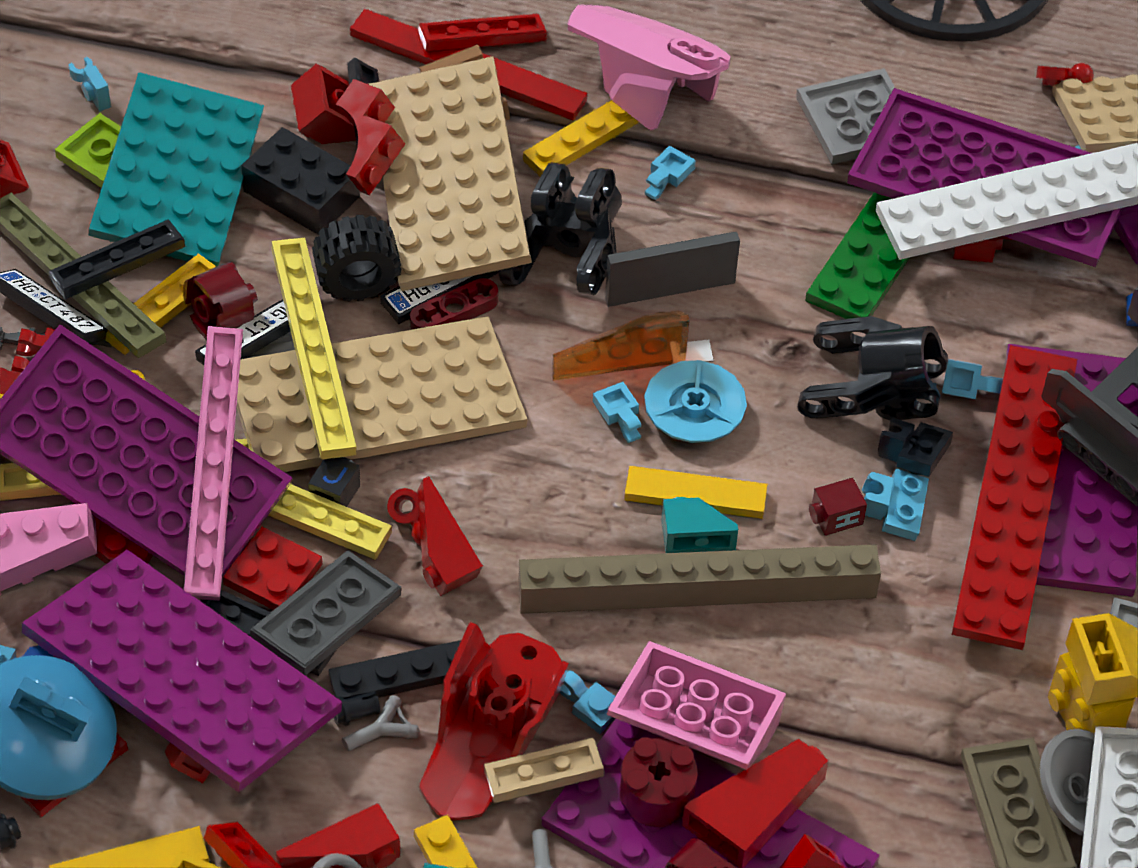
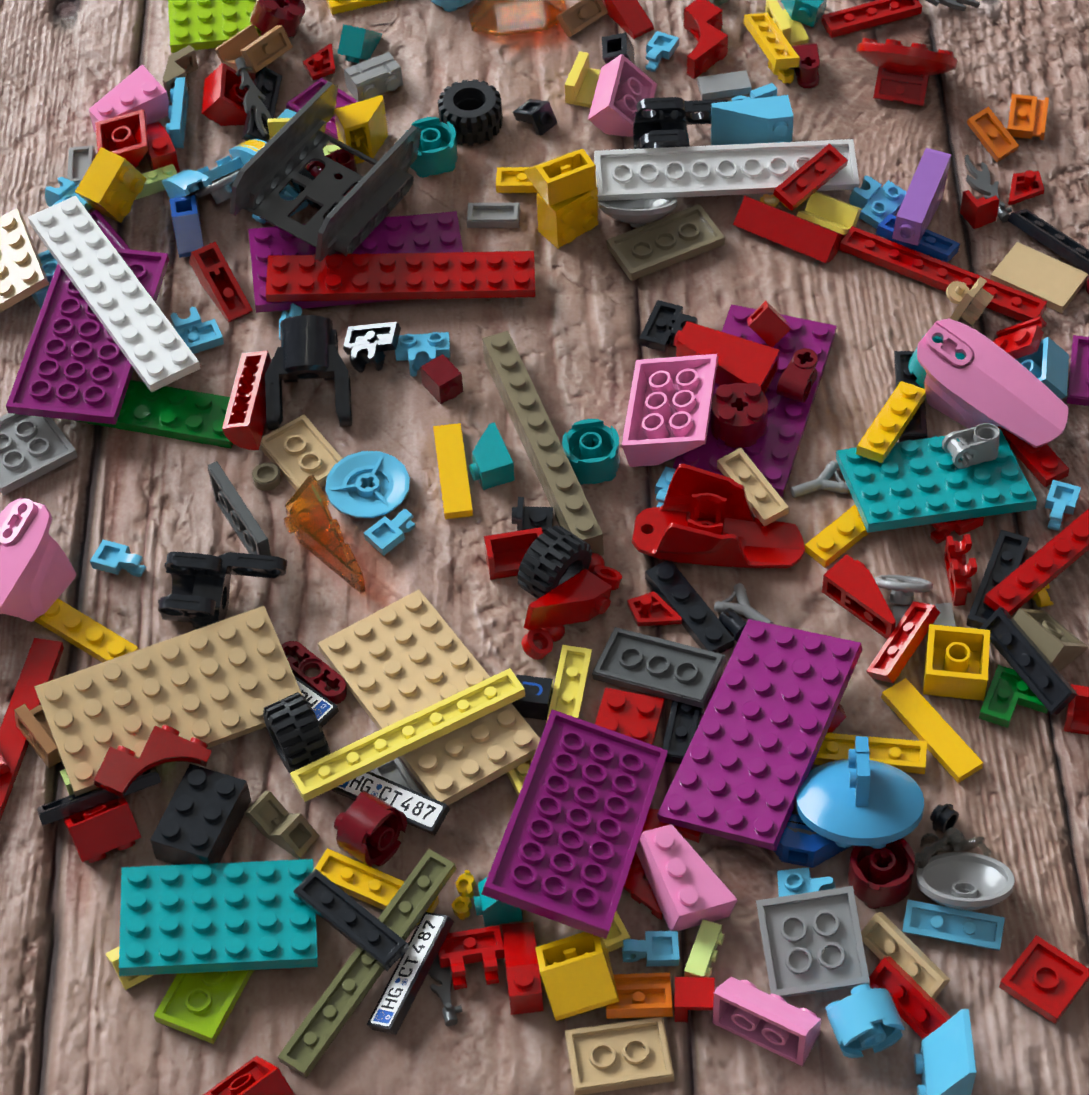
camera: 100 degrees left, 0 degrees up
medium azure plate [69,57,111,112] -> none
bright pink tile [184,326,243,601] -> none
none -> medium azure plate [170,307,224,354]
none -> red slope [189,241,253,323]
none -> red brick [222,350,272,450]
none -> dark tan slope [244,791,320,858]
none -> dark tan tile [252,463,281,491]
none -> tan tile [260,414,343,498]
none -> red panel [484,527,542,580]
none -> black bracket [512,497,554,533]
none -> black tyre [517,525,592,599]
none -> teal brick [562,419,620,485]
none -> red plate [588,553,622,591]
none -> red piece [627,591,682,626]
none -> black plate [639,300,698,352]
none -> yellow plate [813,733,927,774]

